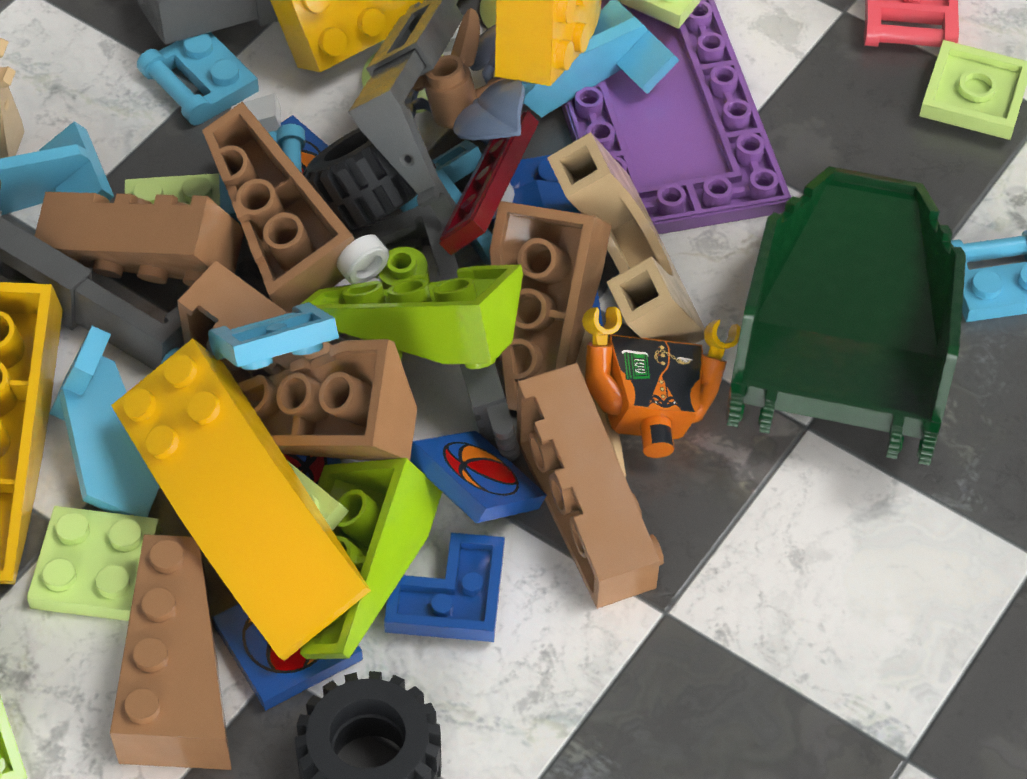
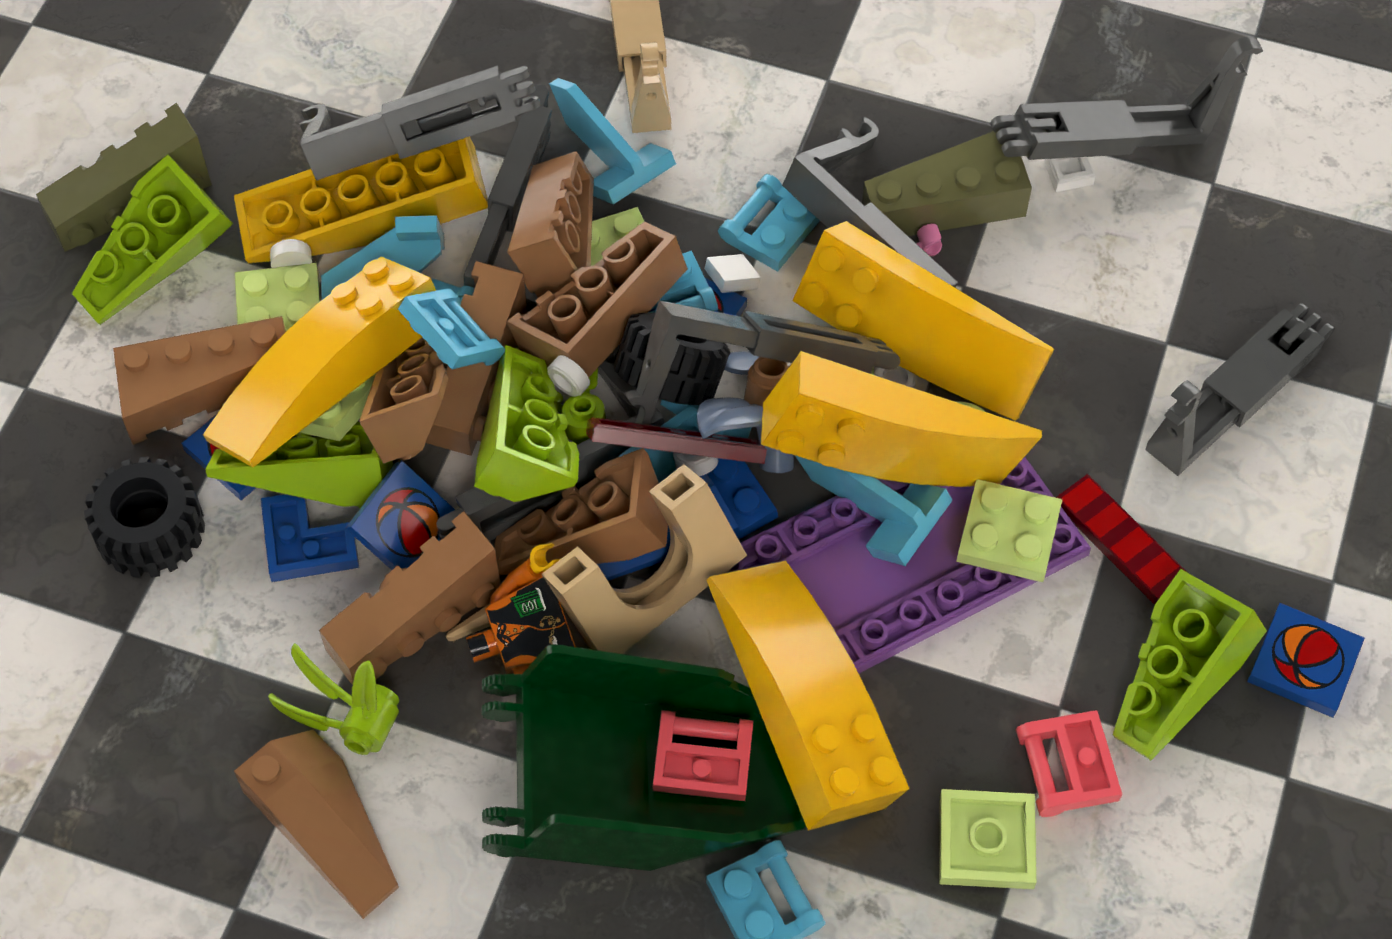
camera: 75 degrees right, 5 degrees up
none -> medium nougat wedge [234,730,399,919]
none -> lime plant [268,643,400,755]
none -> white tile [270,239,312,268]
none -> coral plate [653,710,753,801]
none -> yellow slope [706,561,910,831]

